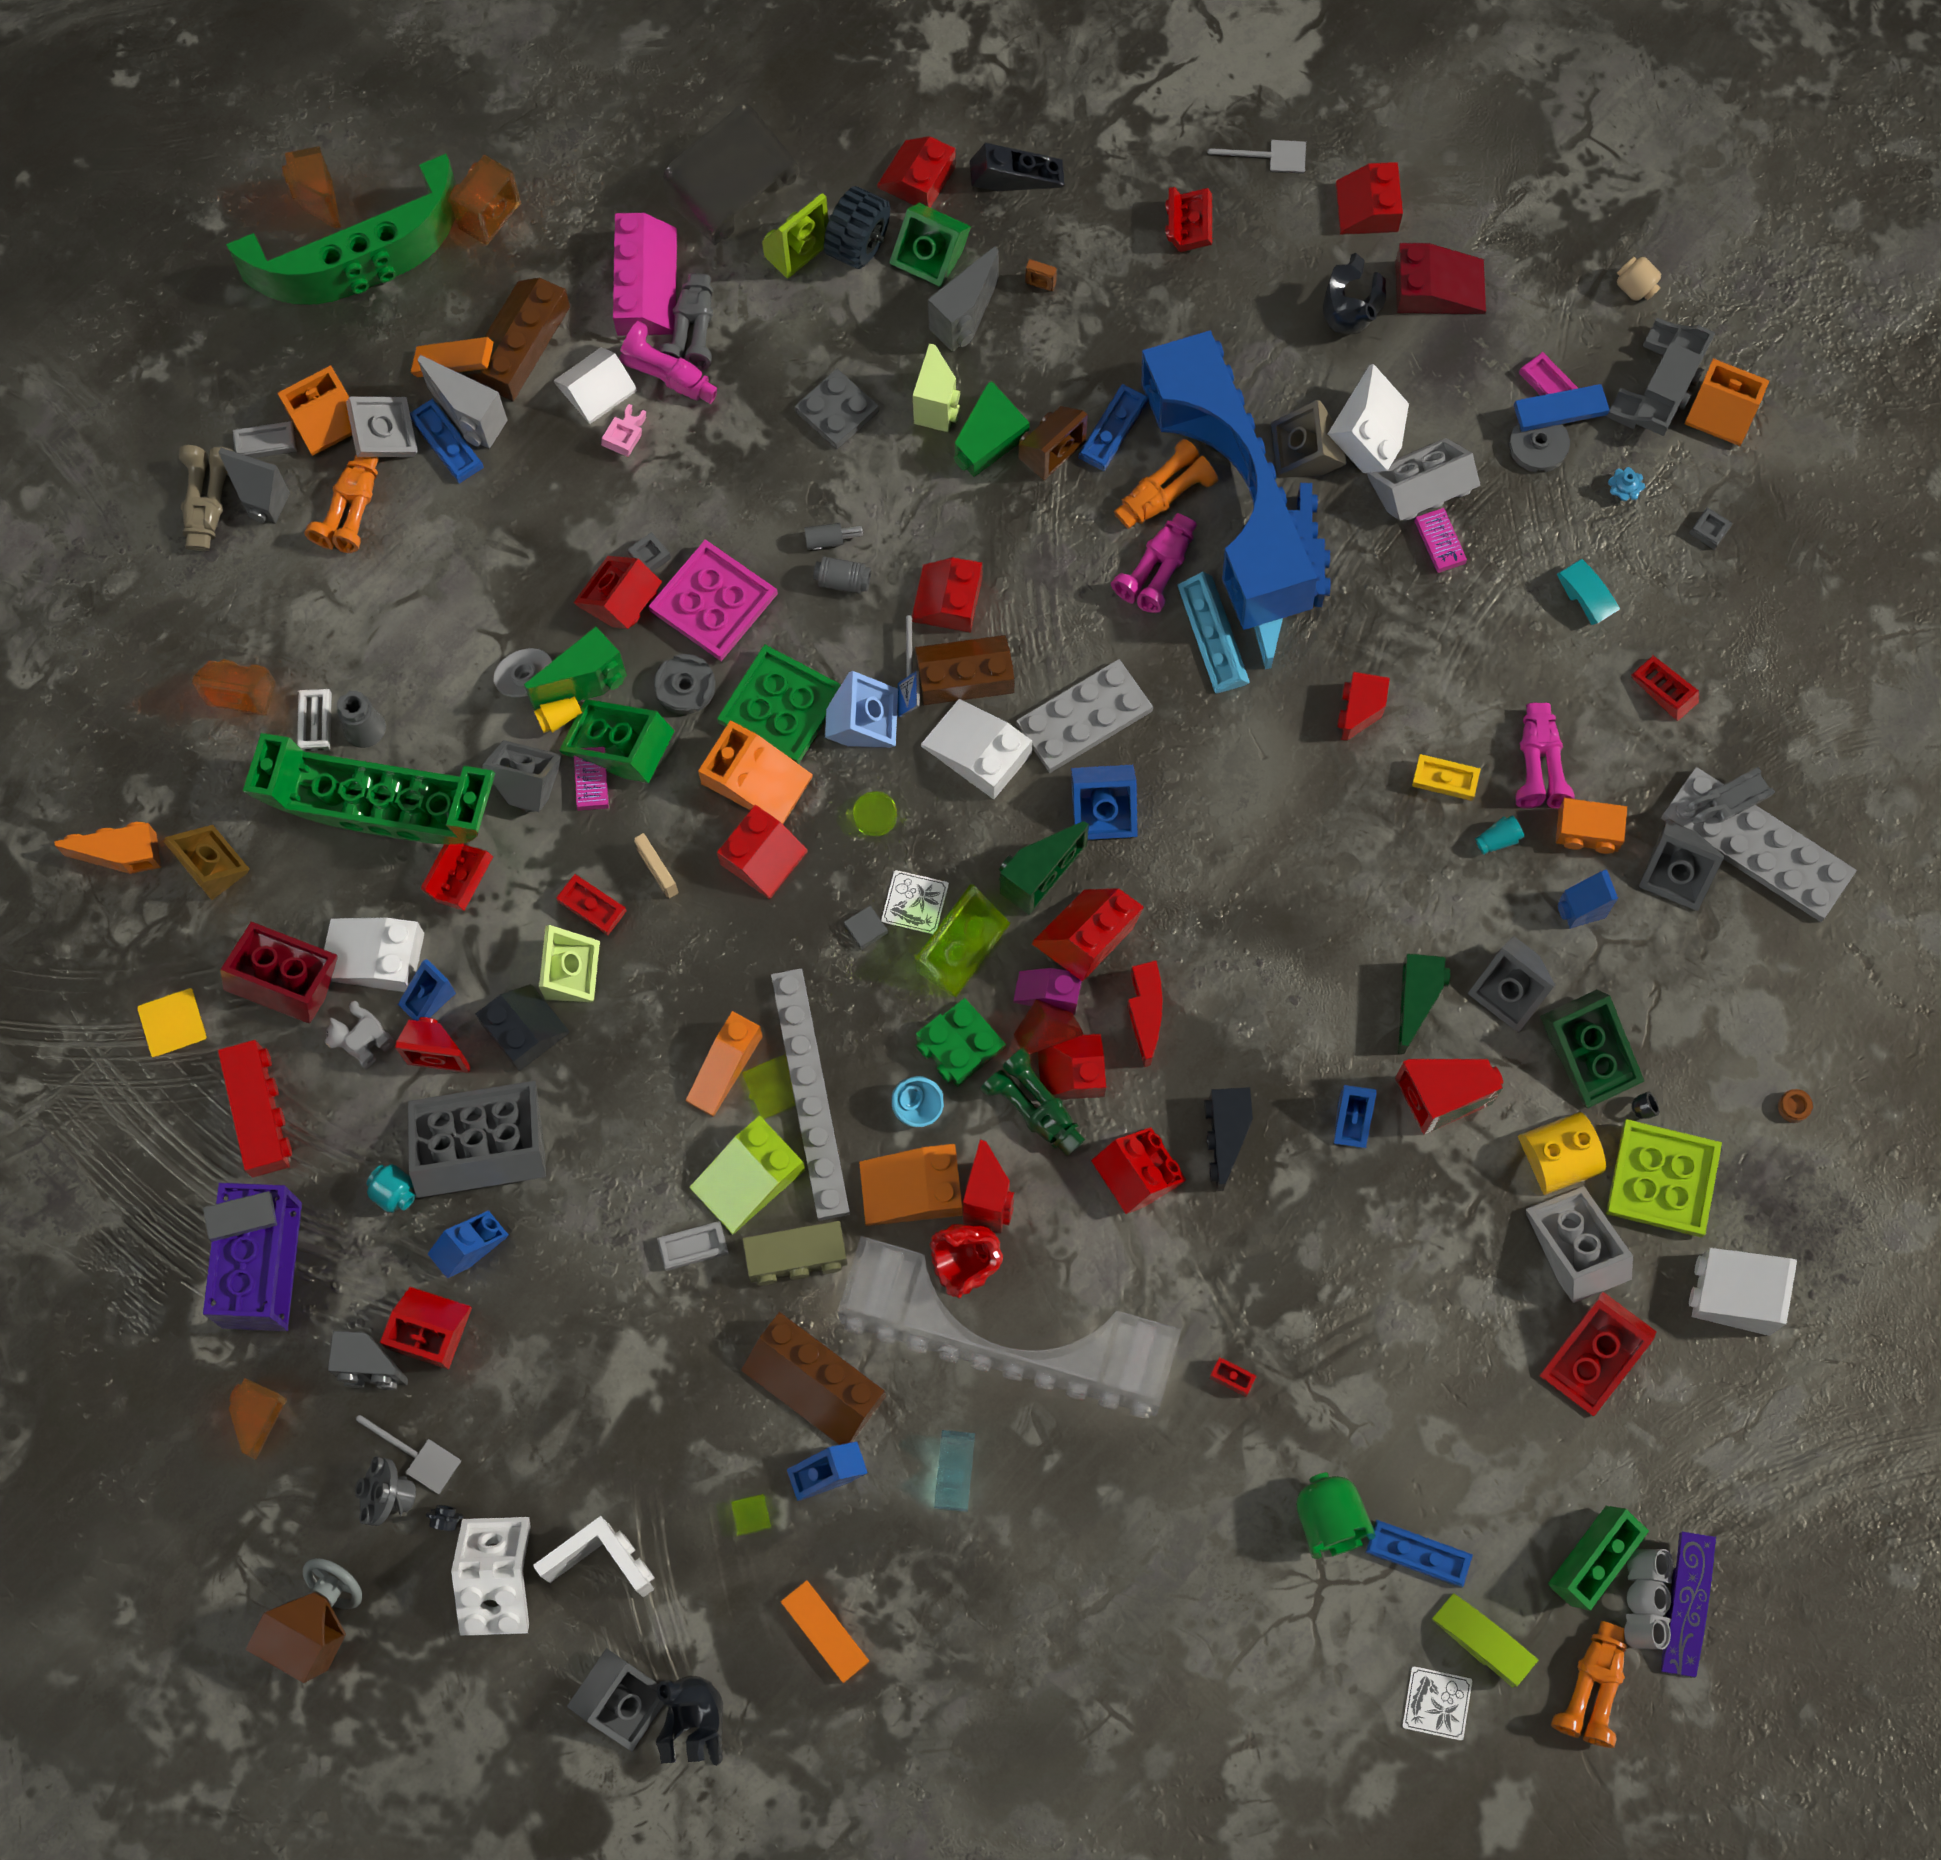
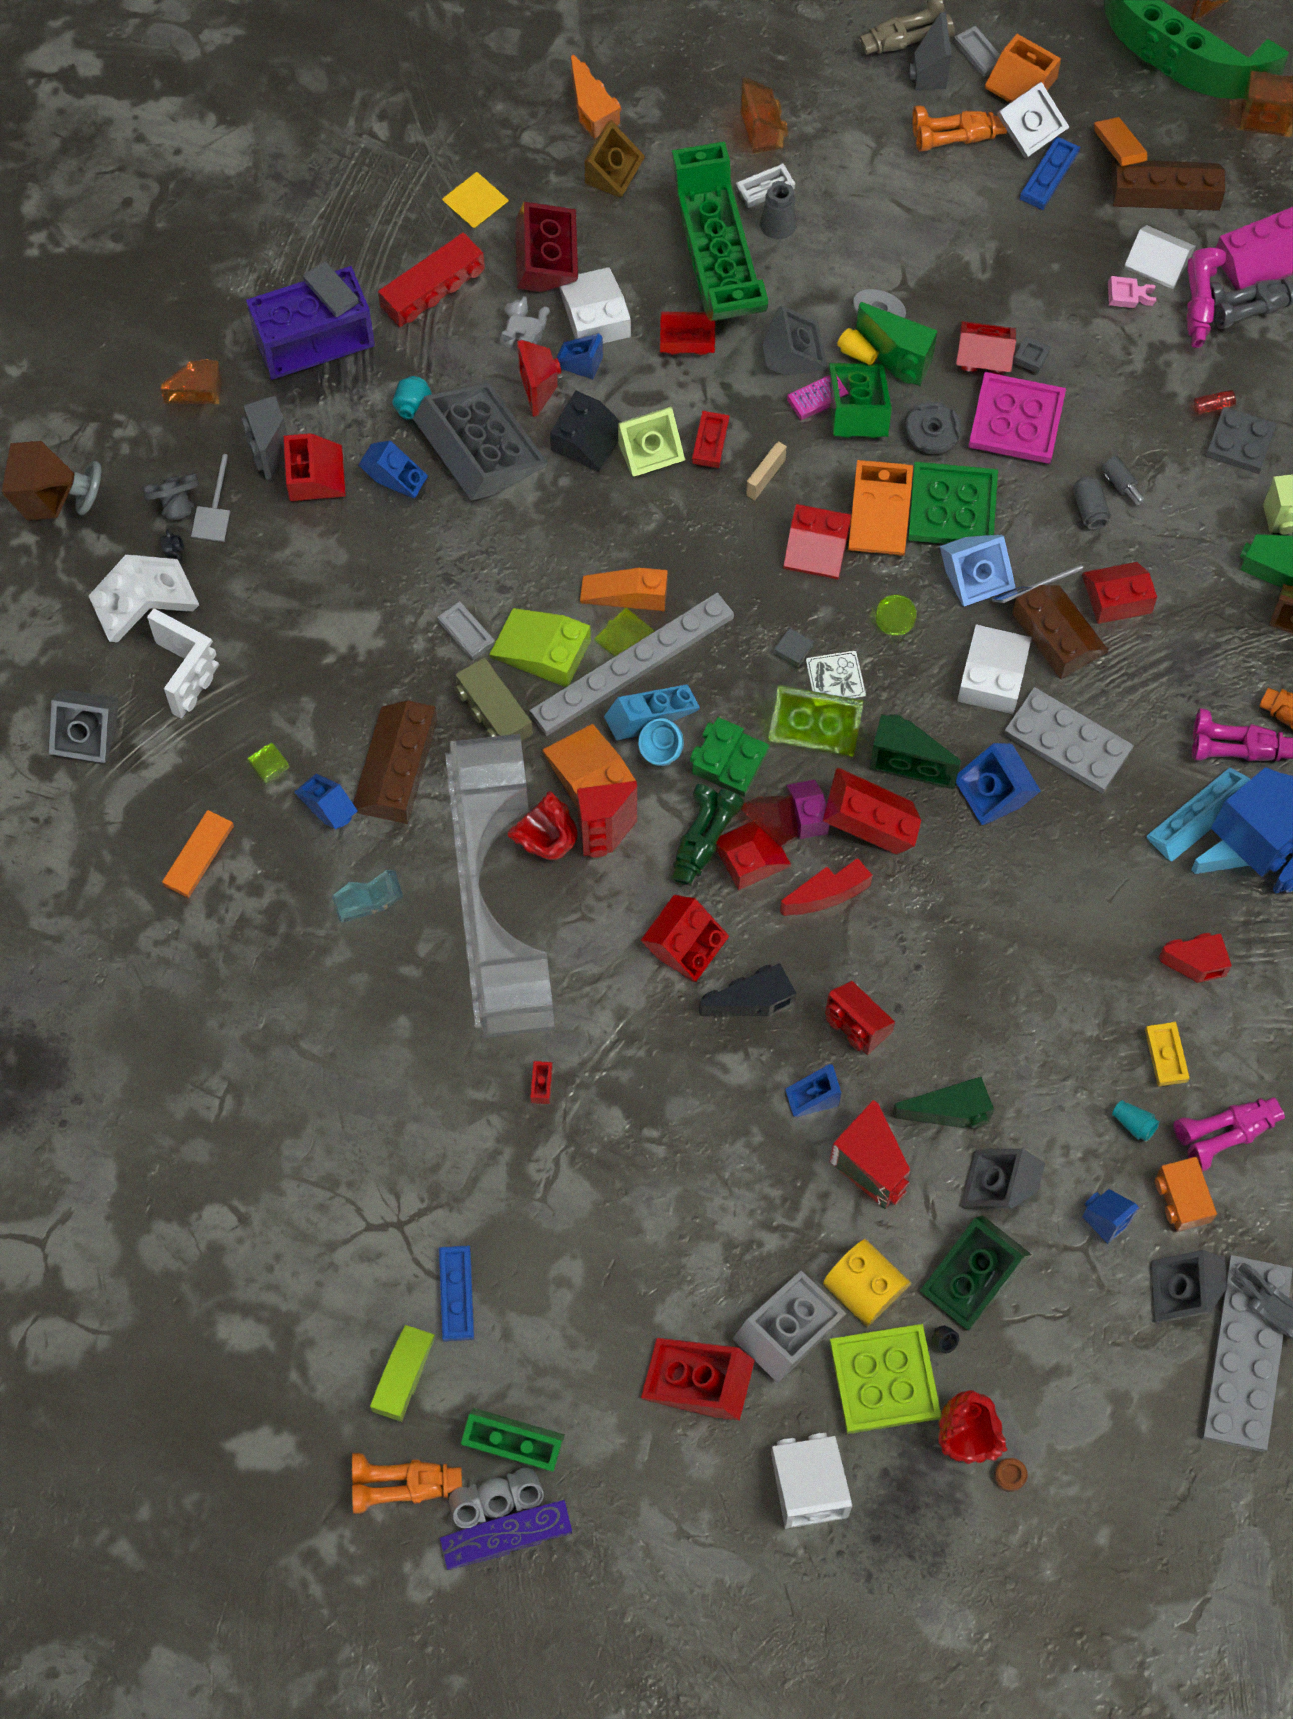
camera: 65 degrees right, 5 degrees down
light grey slope [417,355,508,449] -> none
black piece [656,1676,723,1766] -> none
green cylinder [1296,1472,1376,1559] -> none
white sticker [1403,1666,1472,1740] -> none
none -> dark azure slope [604,684,700,740]
none -> red slope [825,981,895,1055]
none -> red hair [938,1390,1007,1464]
none -> clear red piece [1194,390,1236,414]

